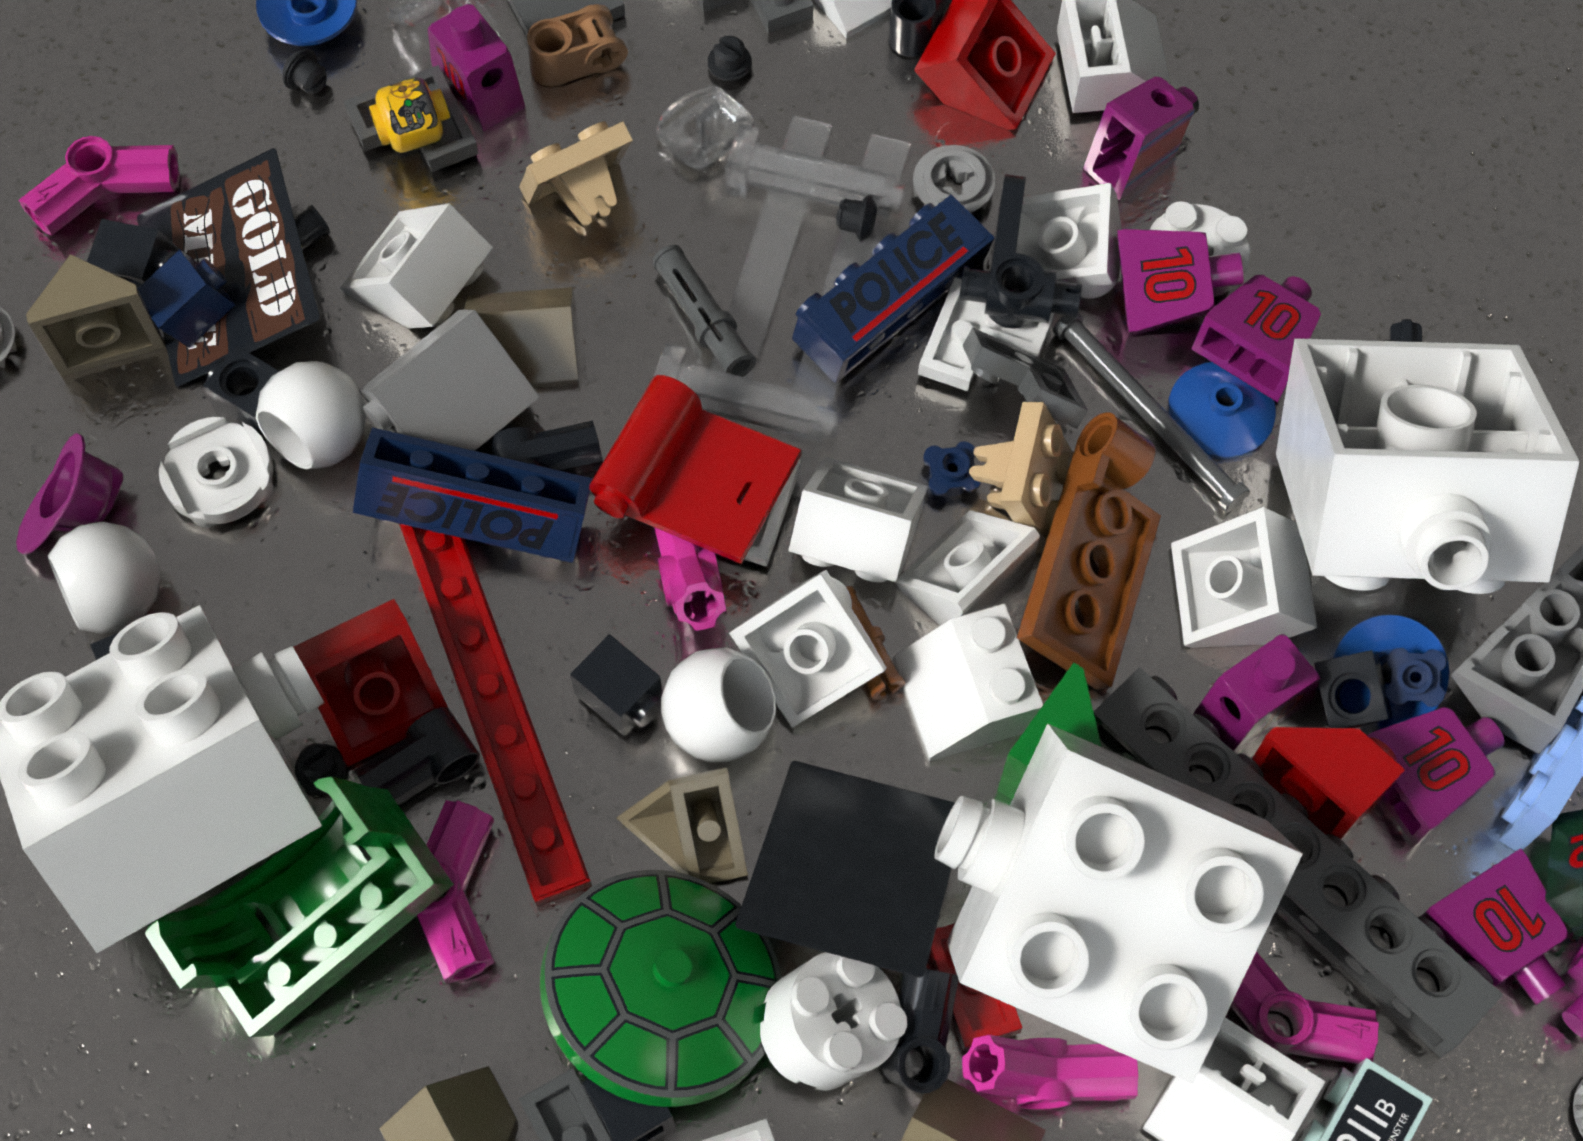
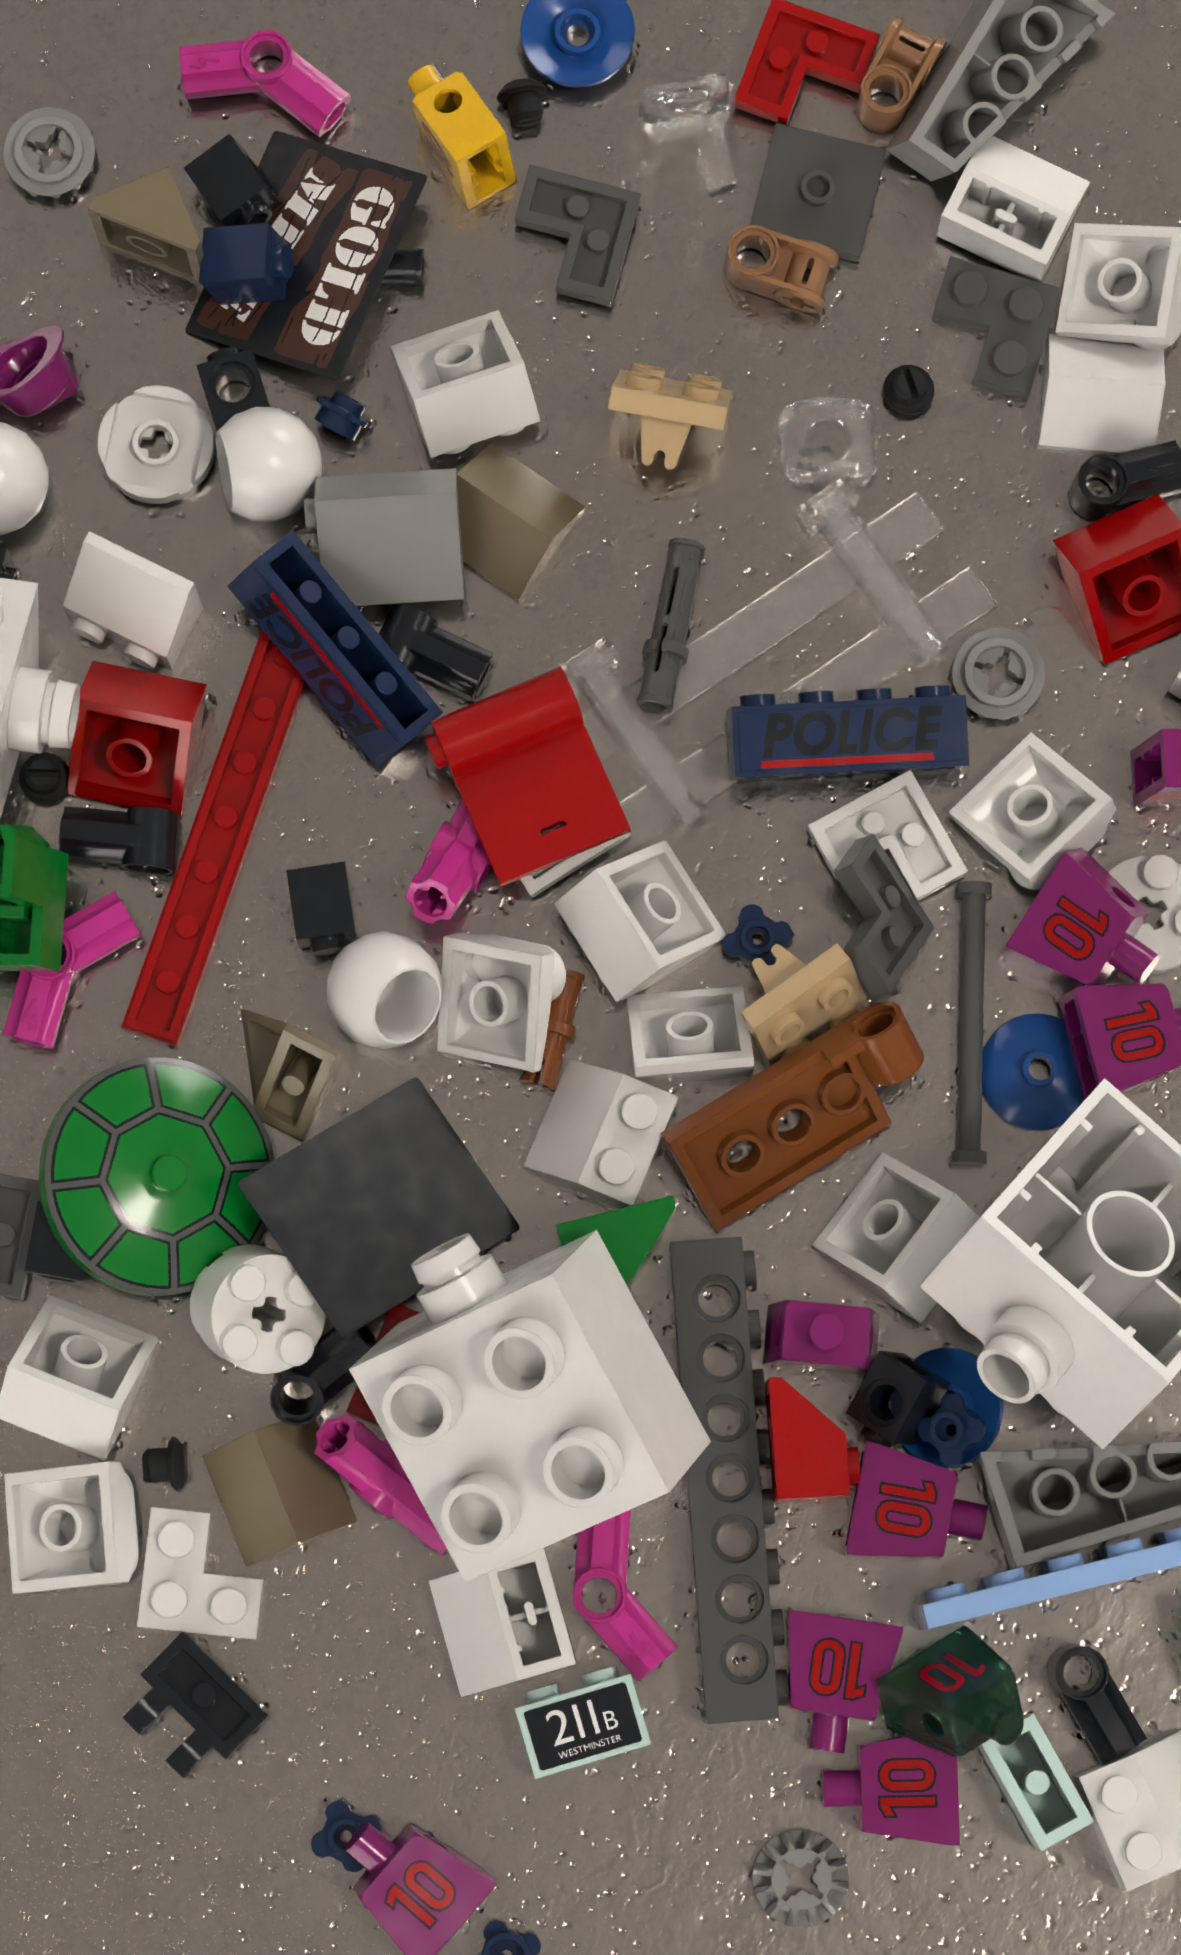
camera: 40 degrees right, 15 degrees up
yellow head [369,77,450,153] -> none
magenta torso [428,4,526,132] -> none
black piece [836,195,877,242] -> none
black piece [959,174,1082,329] -> none
none -> white slope [63,531,203,670]
none -> dark blue plate [314,390,373,441]
none -> yellow torso [407,64,517,210]

